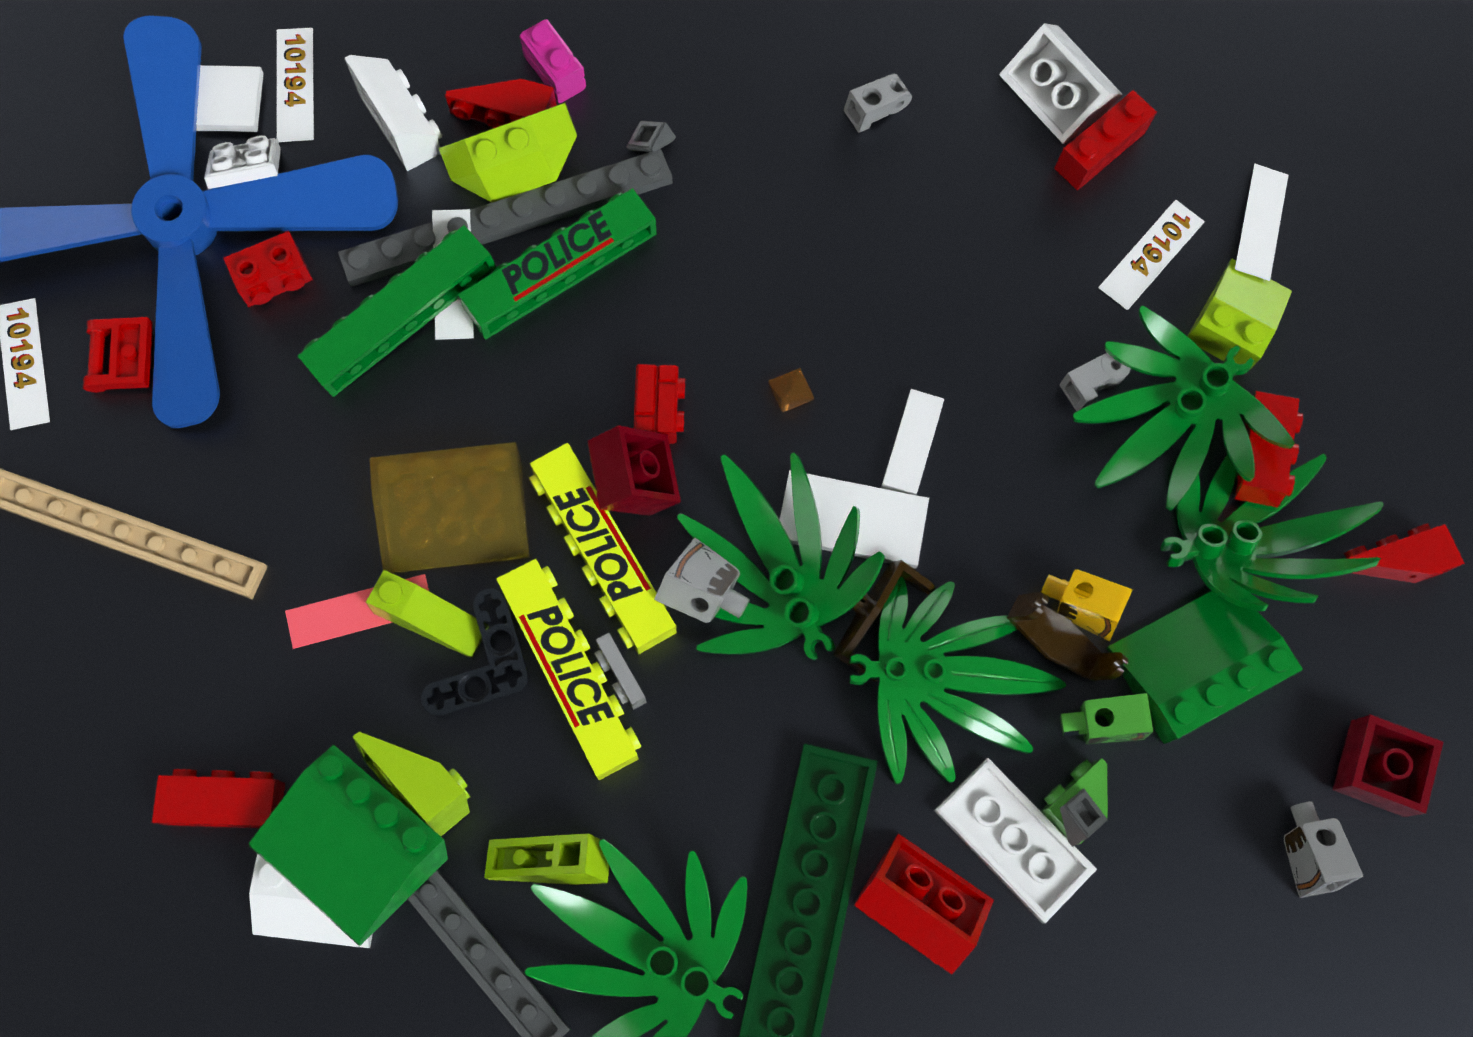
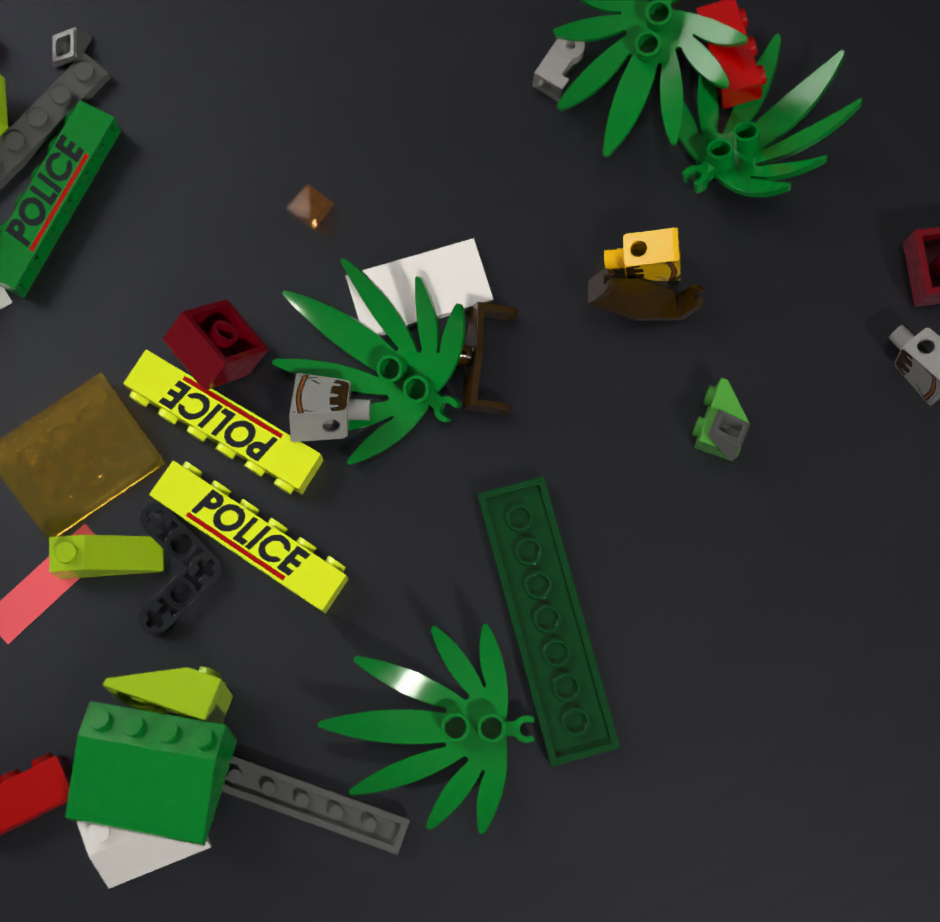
camera: 25 degrees left, 5 degrees up
lime slope [484,833,609,885] -> none
light grey plate [594,633,646,710] -> none
red brick [634,364,685,444] -> none
green plant [849,577,1066,784] -> none
red slope [854,833,994,974] -> none
white tile [881,389,944,495] -> none
white tile [934,758,1097,924] -> none
bright green torso [1060,693,1153,744] -> none
green slope [1106,591,1303,744] -> none
red slope [1343,523,1465,583] -> none

